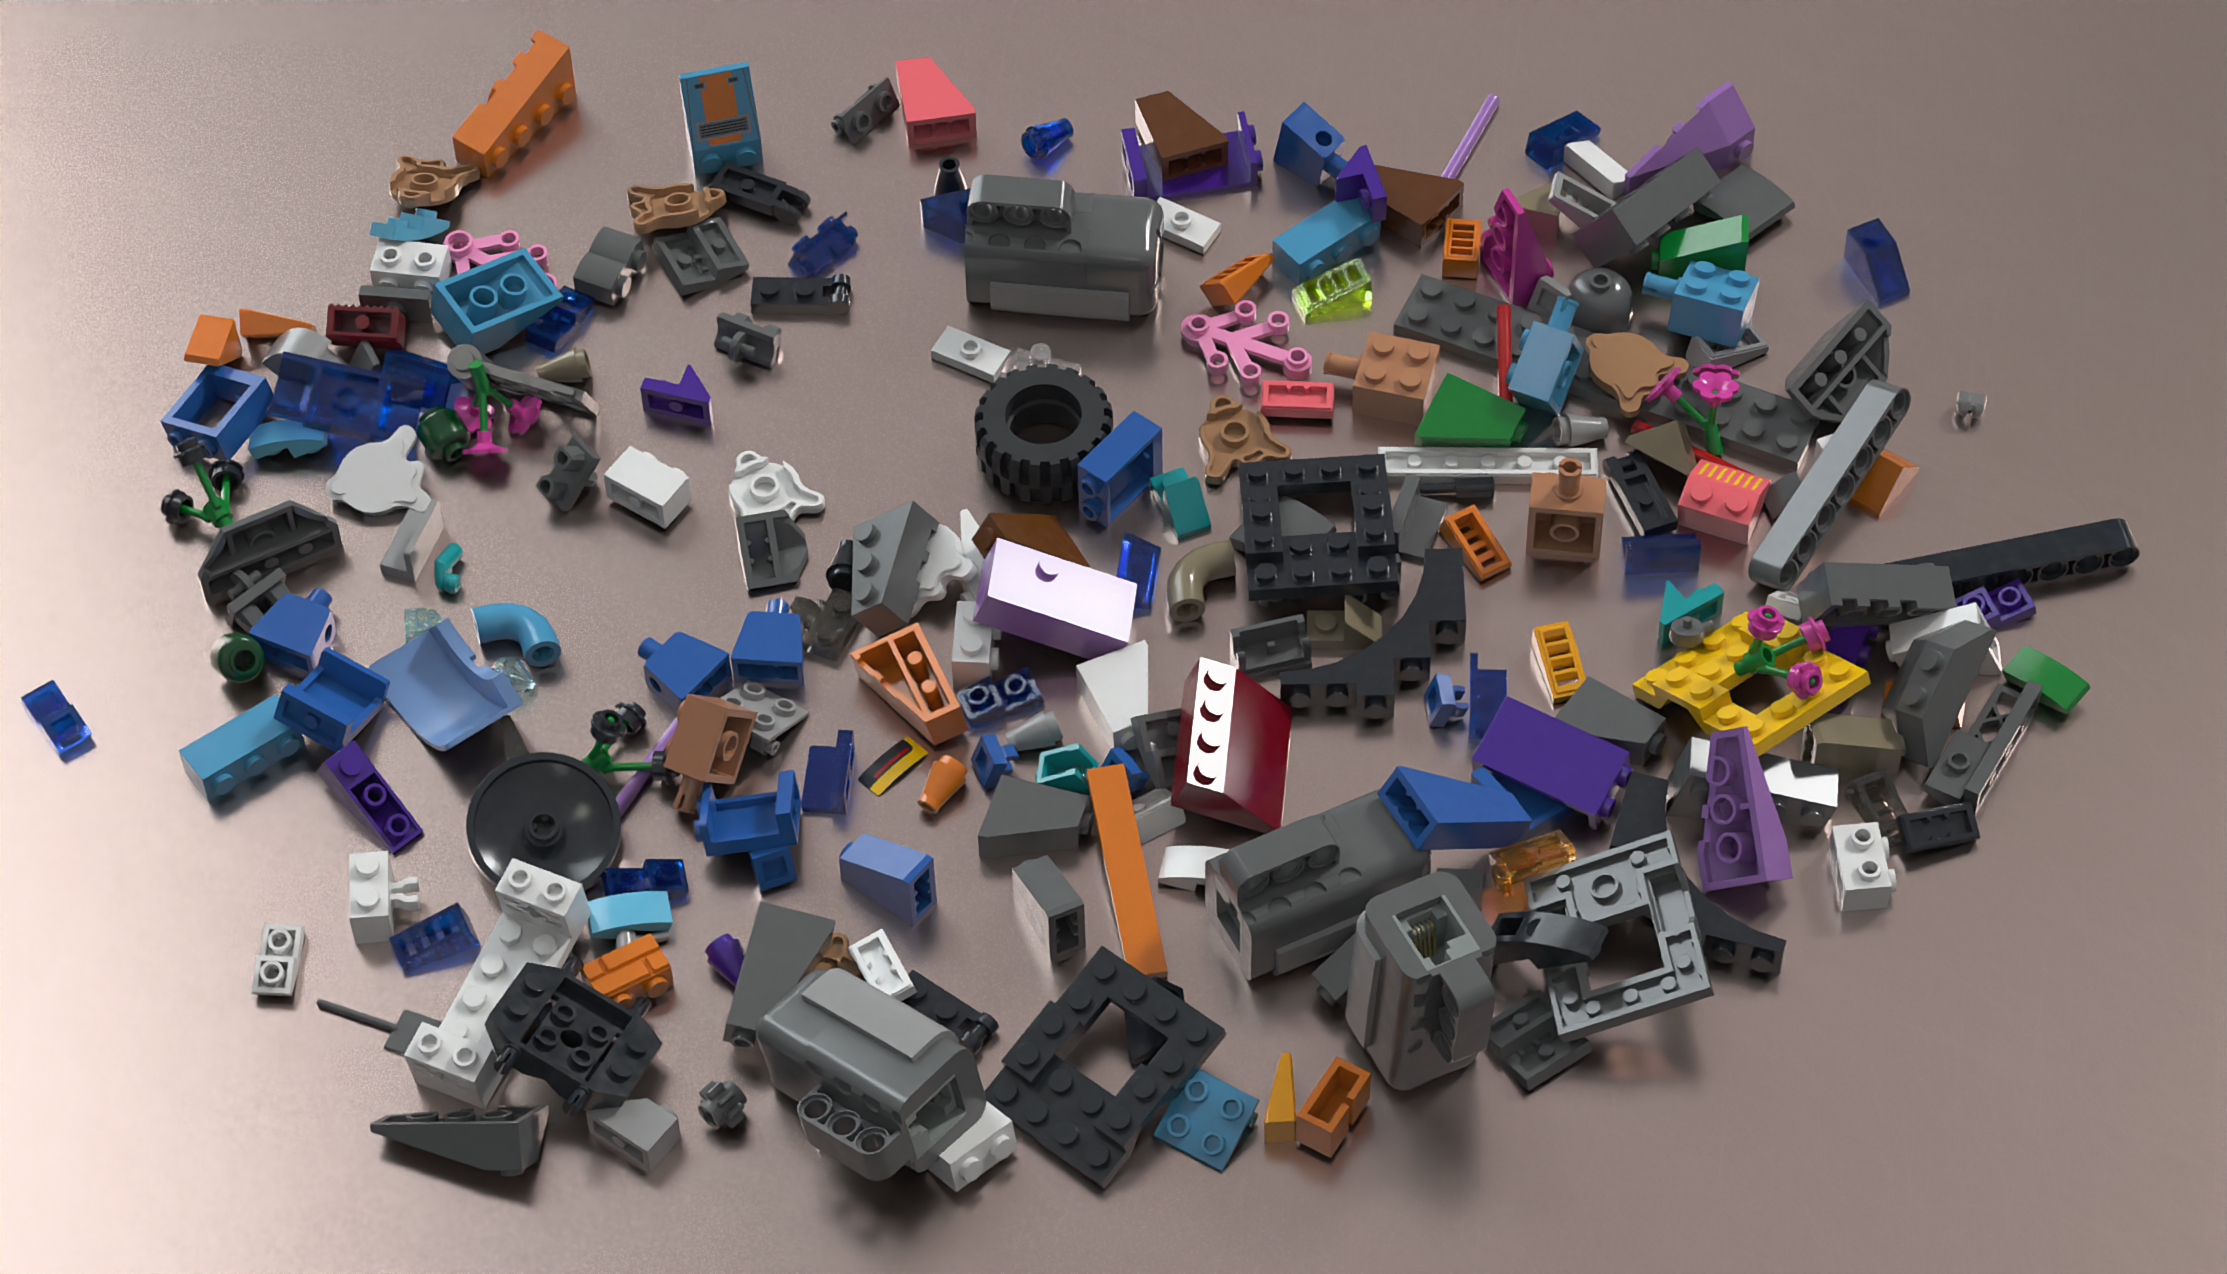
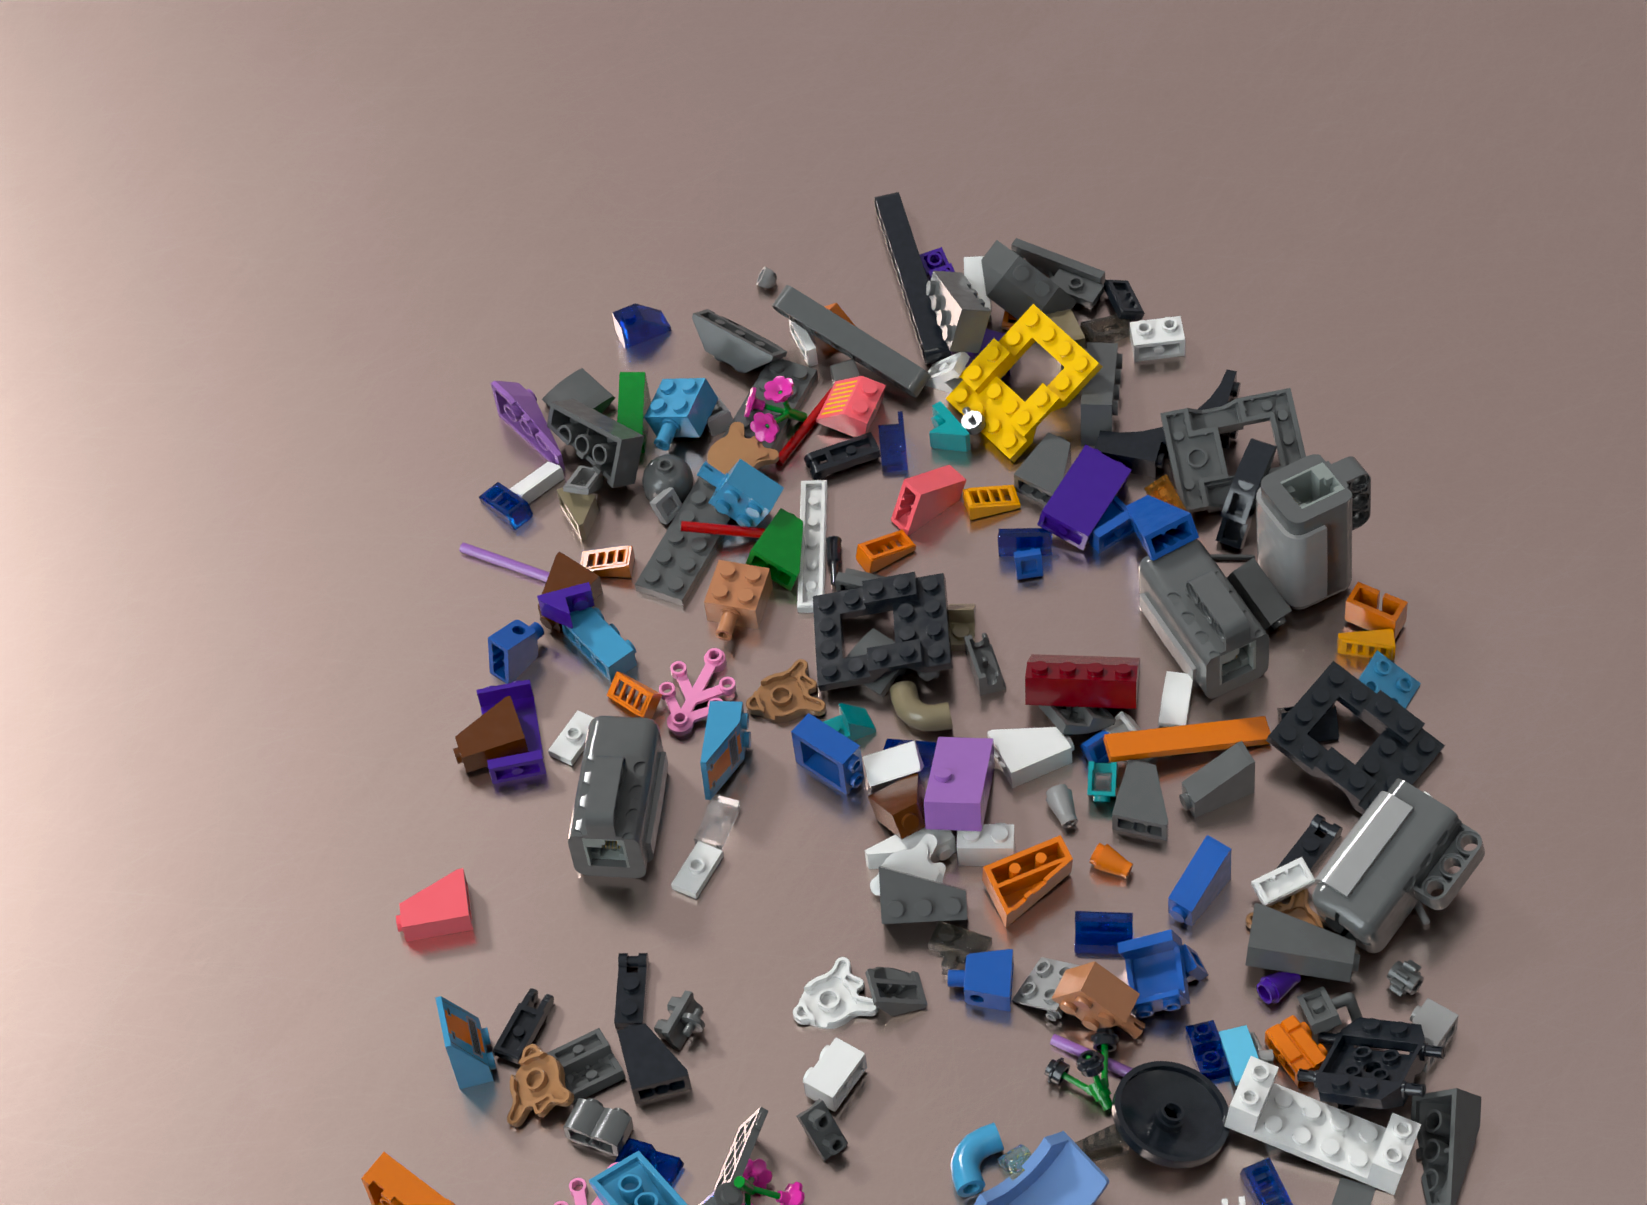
camera: 85 degrees left, 0 degrees up
dark tan cone [536,347,592,383] -> none
blue torso [638,632,732,714] -> none
dark purple slope [640,364,714,425] -> none
clear blue hinge [788,211,858,276] -> none
black cone [826,540,853,594] -> none
dark grey hinge [831,77,900,145] -> none
sticker [858,737,928,795] -> none
clear blue slope [920,188,971,244] -> none
black cone [934,156,968,207] -> none
clear blue slope [956,667,1045,725] -> none
blue tile [970,734,1019,789] -> none
black tyre [974,364,1113,504] -> none
clear blue cone [1021,118,1074,159] -> none
coral plate [1260,380,1334,419] -> none
black arch [1280,548,1466,719] -> none
clear neon green slope [1292,258,1372,318] -> none
dark pink wedge [1480,188,1554,306] -> none
nougat brick [1526,457,1607,559] -> none
light grey cone [1552,413,1609,448] -> none
dark tan slope [1625,420,1697,476] -> none
medium lavender wedge [1697,726,1793,892] -> none
dark pink plant [1734,605,1831,699] -> none
green slope [2002,645,2091,714] -> none
none -> black slope [617,1023,692,1104]
none -> dark azure slope [700,701,751,800]
none -> white slope [863,740,924,787]
none -> coral slope [891,465,966,535]
none -> dark grey plate [1297,986,1363,1035]

